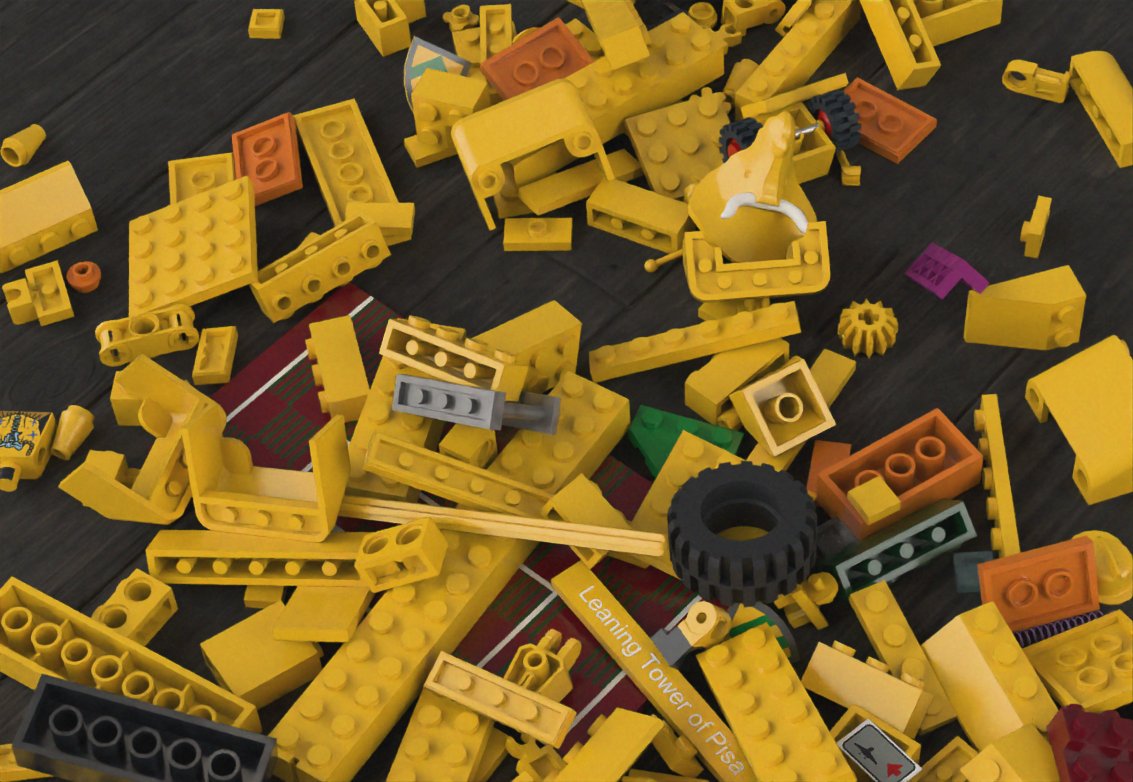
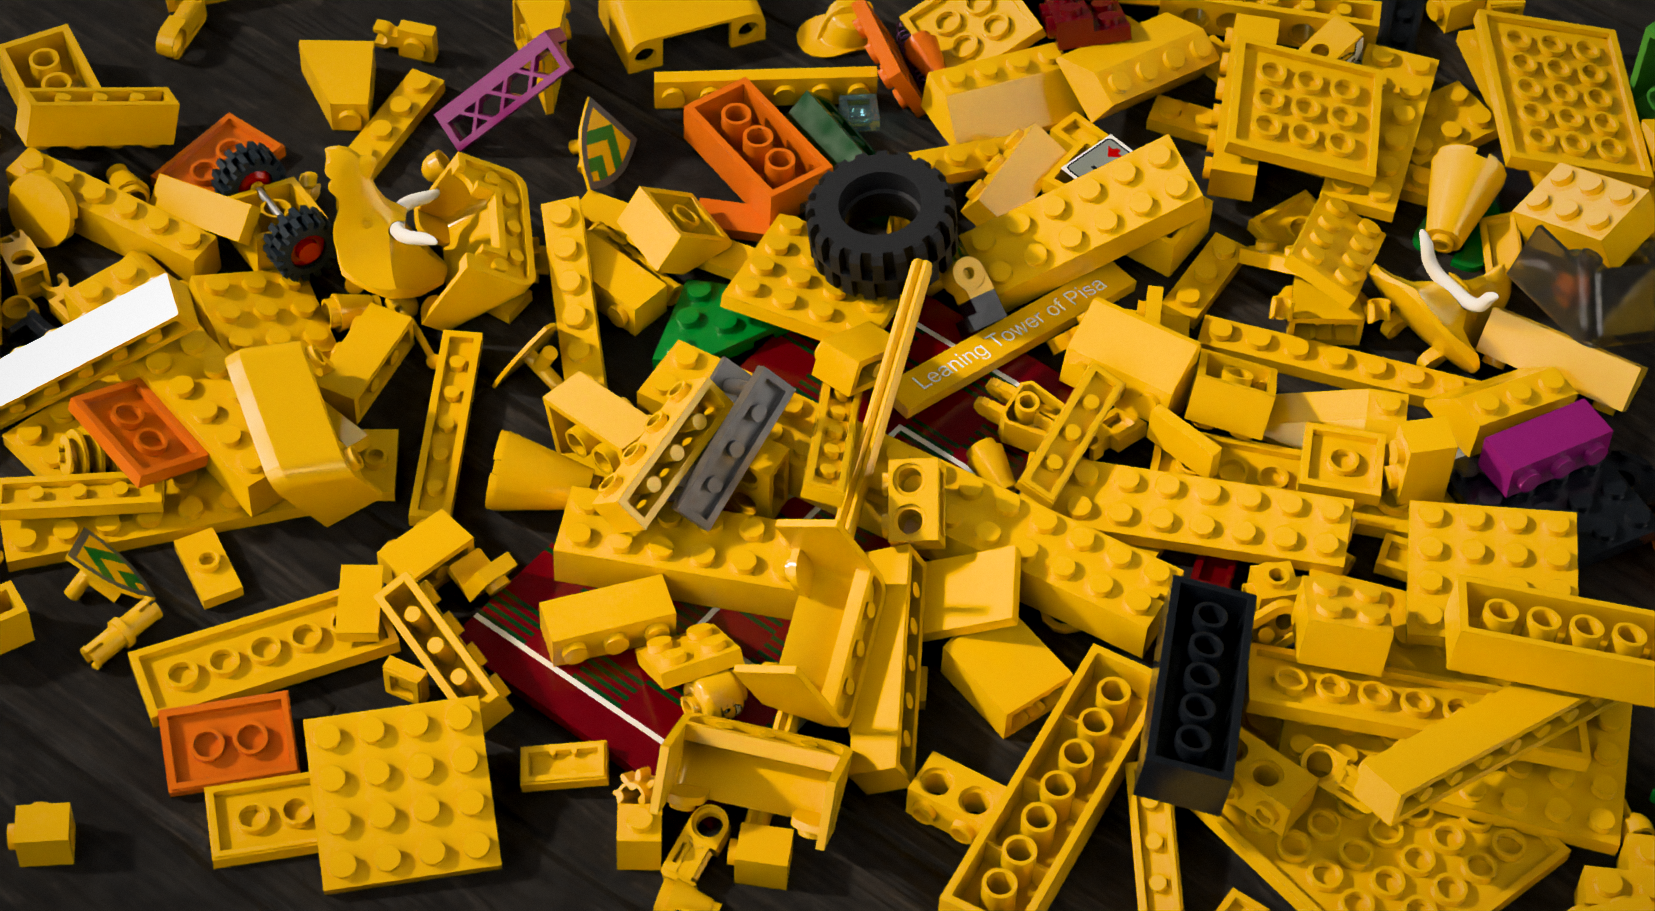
camera: 100 degrees left, 0 degrees up
yellow piece [95,304,199,367] -> none
yellow slope [411,68,490,149] -> none
yellow gear [838,298,898,359] -> none
yellow tile [847,476,901,525] -> none
none -> yellow brick [7,802,76,867]
none -> yellow pin [80,596,163,670]
none -> yellow cone [106,163,150,203]
none -> yellow slope [299,40,376,131]
none -> yellow plate [349,68,445,181]
none -> yellow brick [377,508,475,590]
none -> yellow plate [408,330,483,526]
none -> yellow hinge [421,149,450,183]
none -> yellow bracket [447,548,518,603]
none -> yellow cone [485,430,601,511]
none -> yellow shield [492,323,564,390]
none -> shield [568,97,637,191]
none -> yellow plate [635,623,744,690]
none -> yellow piece [661,804,731,890]
none -> yellow head [681,669,747,719]
none -> orange cone [904,30,947,78]
none -> yellow cone [966,437,1018,493]

